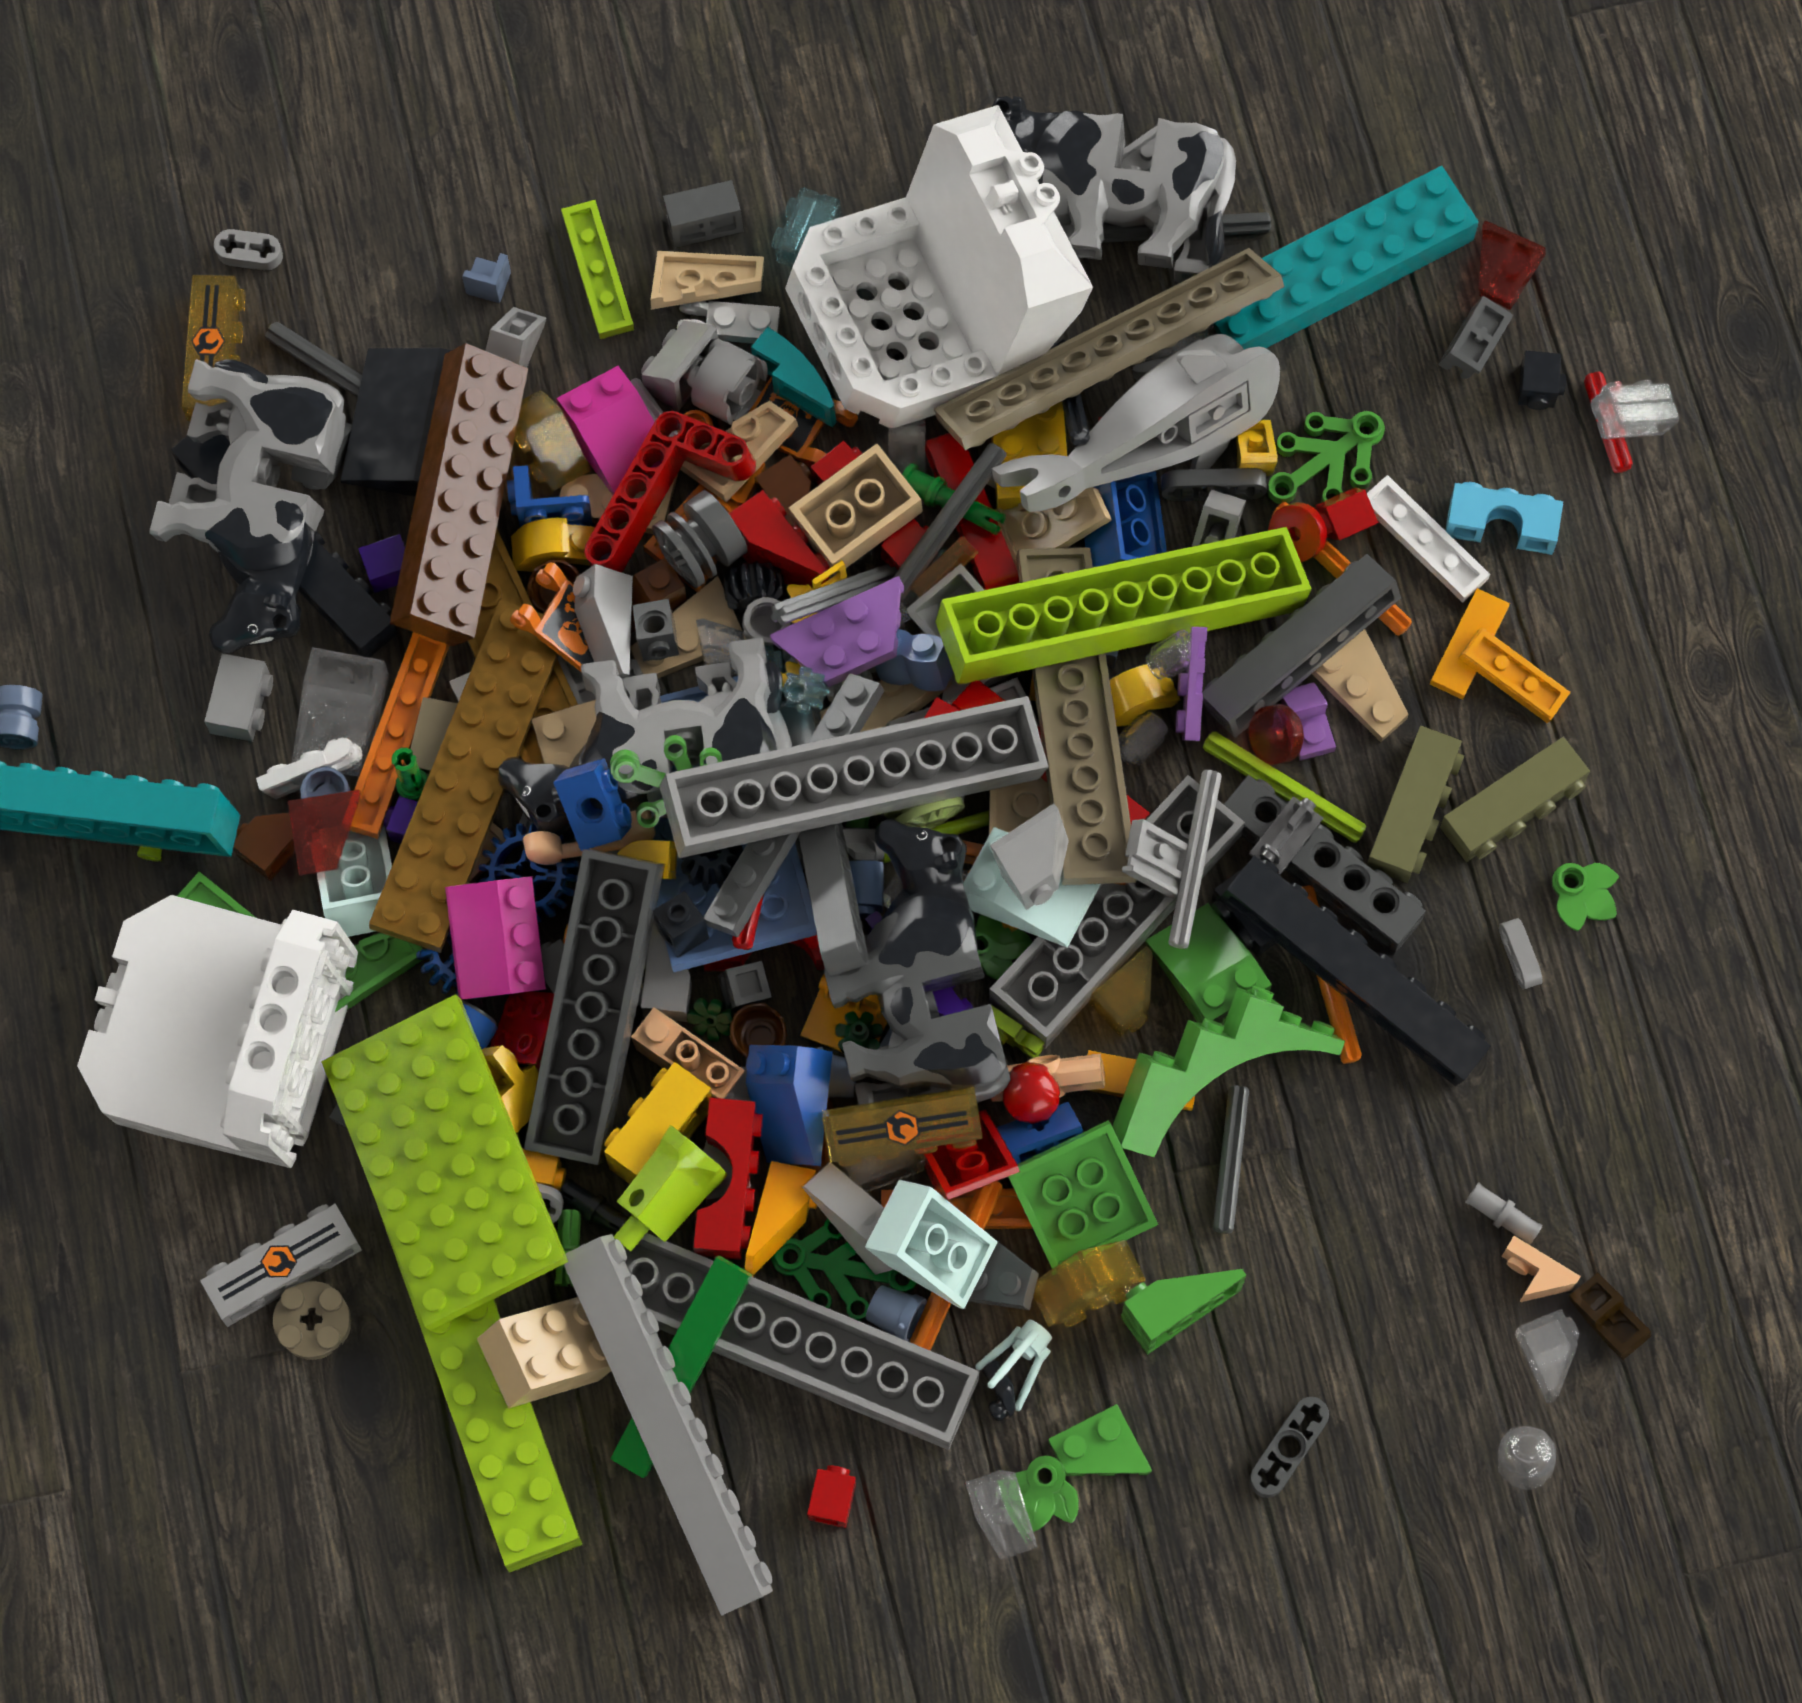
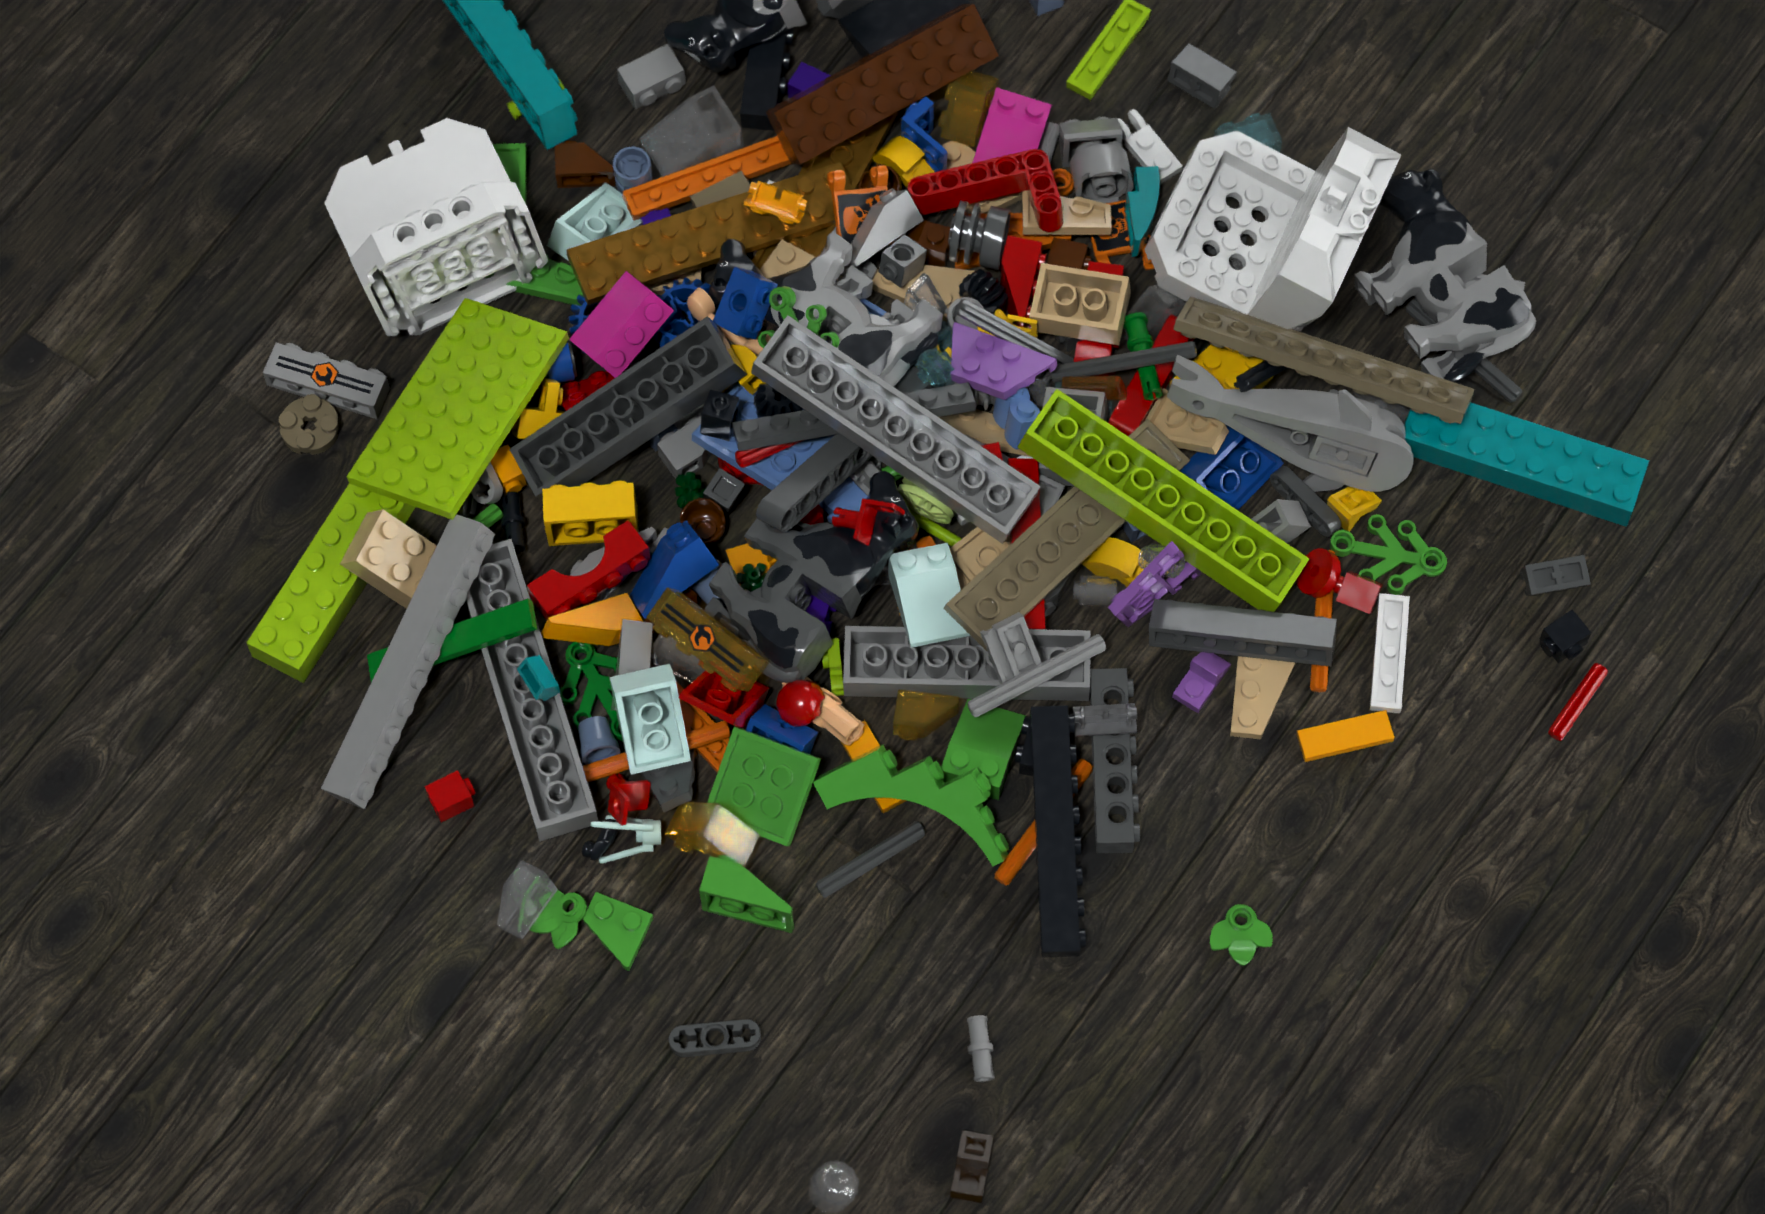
camera: 50 degrees right, 5 degrees down
white hinge [256,737,363,799] -> none
clear red wing [288,790,361,876] -> none
green pin [392,748,428,802] -> none
light grey slope [486,307,546,368] -> none
lime piece [614,1125,728,1252] -> none
light nougat slope [631,1007,745,1099] -> none
tan wing [651,251,764,310] -> none
bright green plate [975,914,1033,980] -> none
light grey slope [990,803,1069,910] -> none
lime axle [1203,732,1366,843] -> none
clear red piece [1249,704,1304,765] -> none
olive brick [1367,725,1465,883] -> none
olive brick [1440,736,1590,862] -> none
medium azure arch [1445,482,1563,555] -> none
light orange tile [1459,627,1570,723] -> none
clear red wing [1479,220,1546,310] -> none
light grey beam [1499,918,1542,990] -> none
light nougat slope [1501,1236,1581,1302] -> none
clear slope [1515,1309,1579,1404] -> none
clear brick [1590,379,1679,439] -> none
none -> teal piece [517,655,560,701]
none -> red bracket [606,773,651,826]
none -> light orange hinge [743,180,808,224]
none -> red bracket [832,498,905,546]

